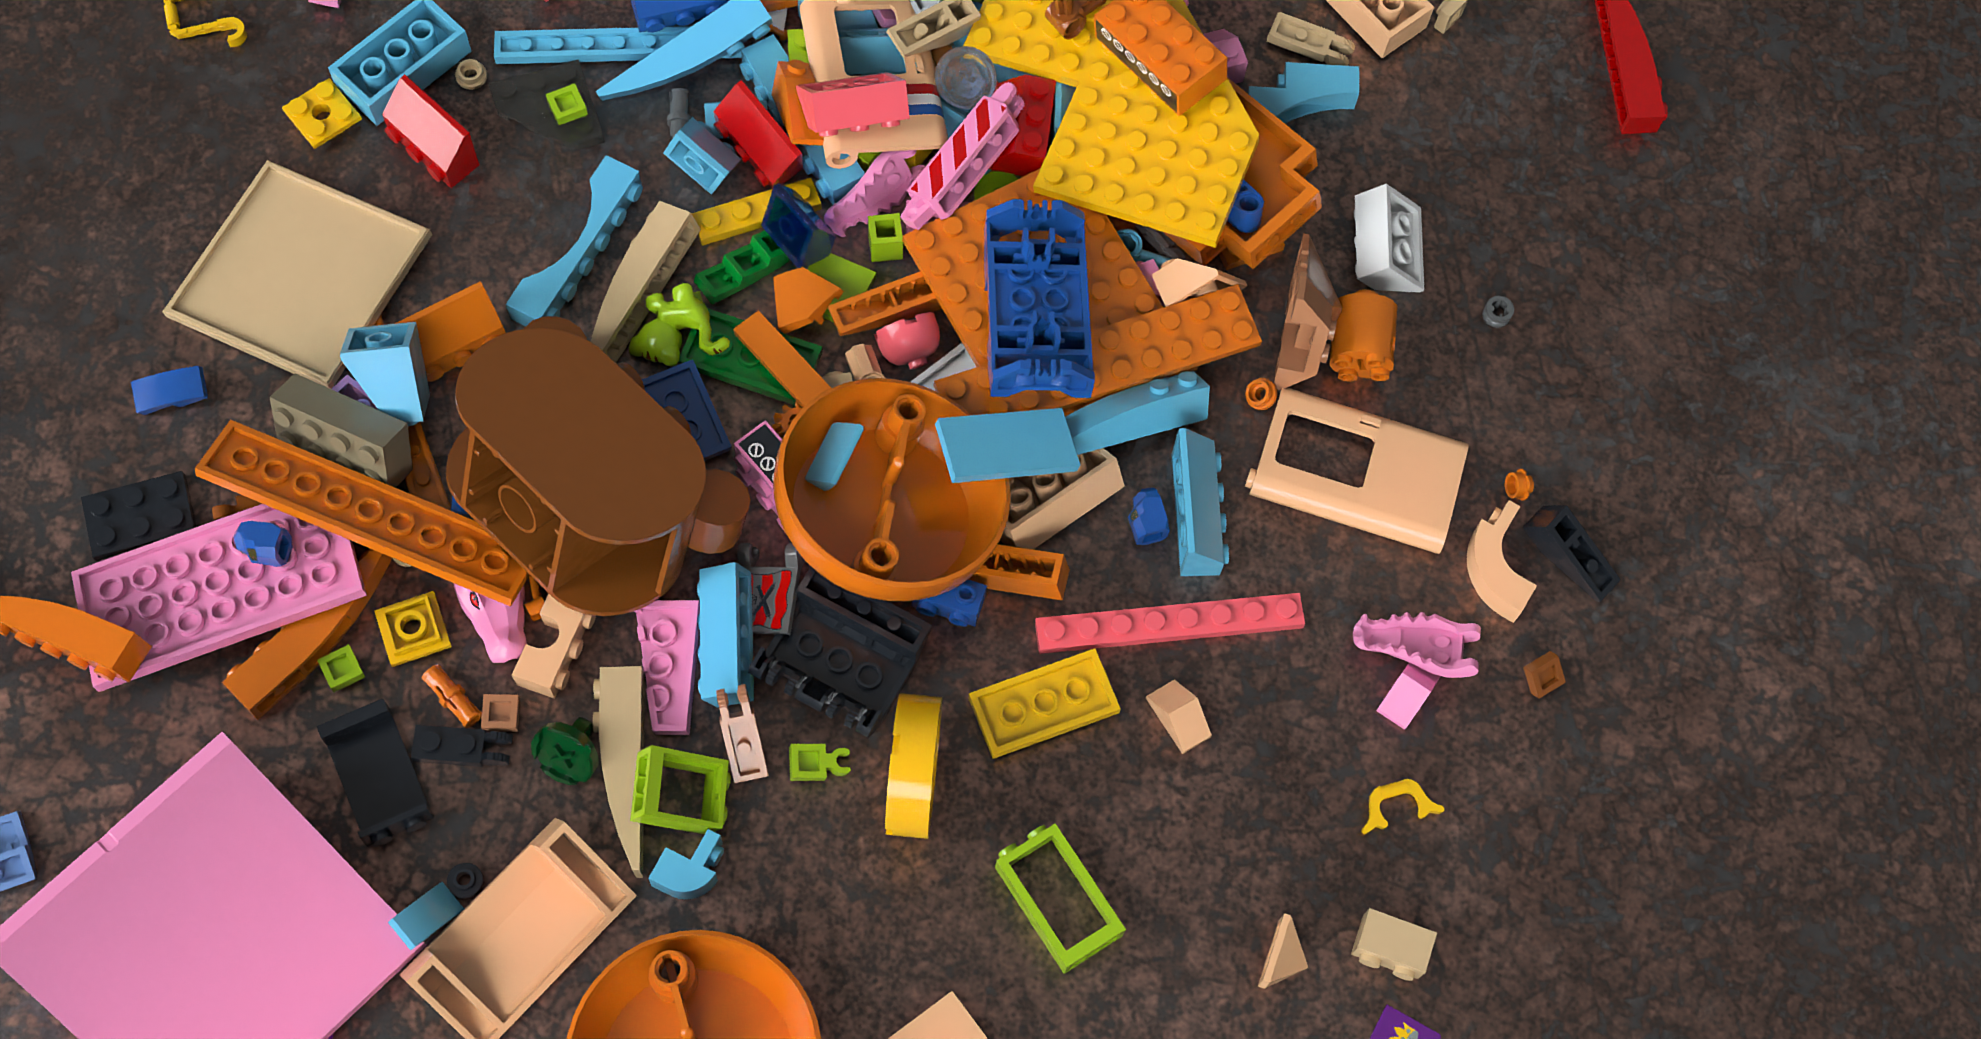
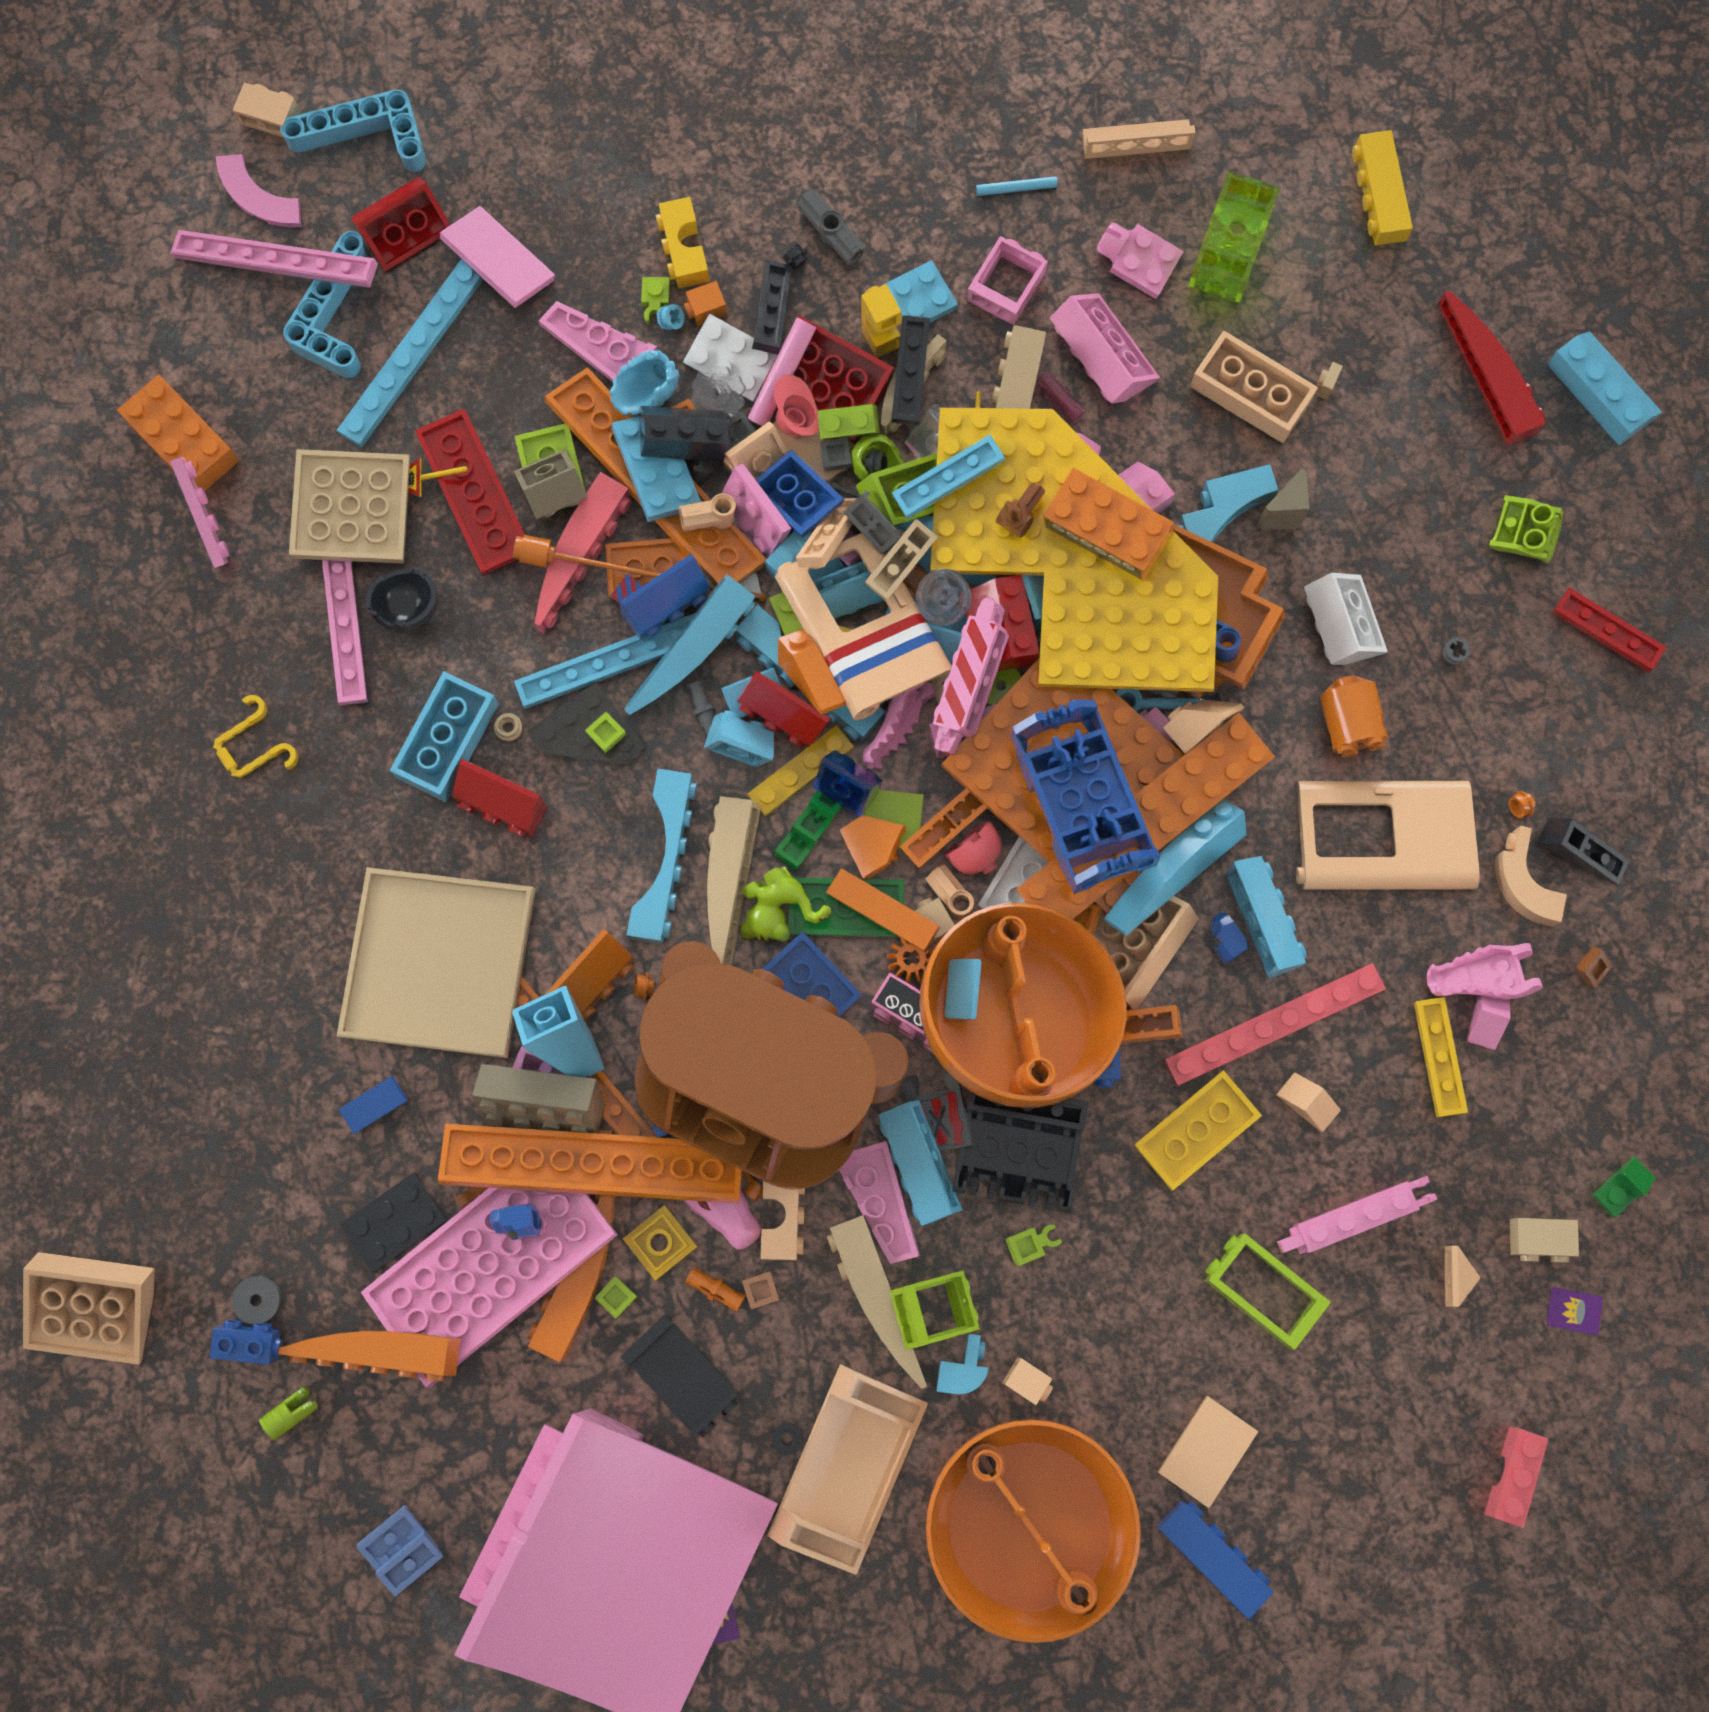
camera: 10 degrees left, 10 degrees up
yellow piece [282,78,362,149] -> none
medium azure slope [388,882,464,950] -> none
black hinge [411,725,513,767] -> none
dark green tile [531,717,599,785] -> none
hinge [716,684,769,783] -> none
coral slope [796,72,910,136] -> none
lime brick [868,213,903,262] -> none
yellow brick [885,693,942,839] -> none
medium azure tile [935,408,1081,483] -> none
orange plate [1245,378,1277,410] -> none
tan hinge [1266,12,1355,66] -> none
nougat wedge [1273,233,1342,391] -> none
yellow helmet [1361,779,1444,834] -> none
none -> light nougat brick [1002,1357,1053,1405]
none -> dark tan slope [1256,468,1310,530]
none -> bright pink hinge [1277,1176,1437,1254]
none -> yellow plate [1414,997,1468,1118]
none -> lime slope [1489,495,1563,563]
none -> medium azure slope [1547,332,1662,446]
none -> red plate [1552,587,1667,673]
none -> green slope [1591,1156,1656,1218]

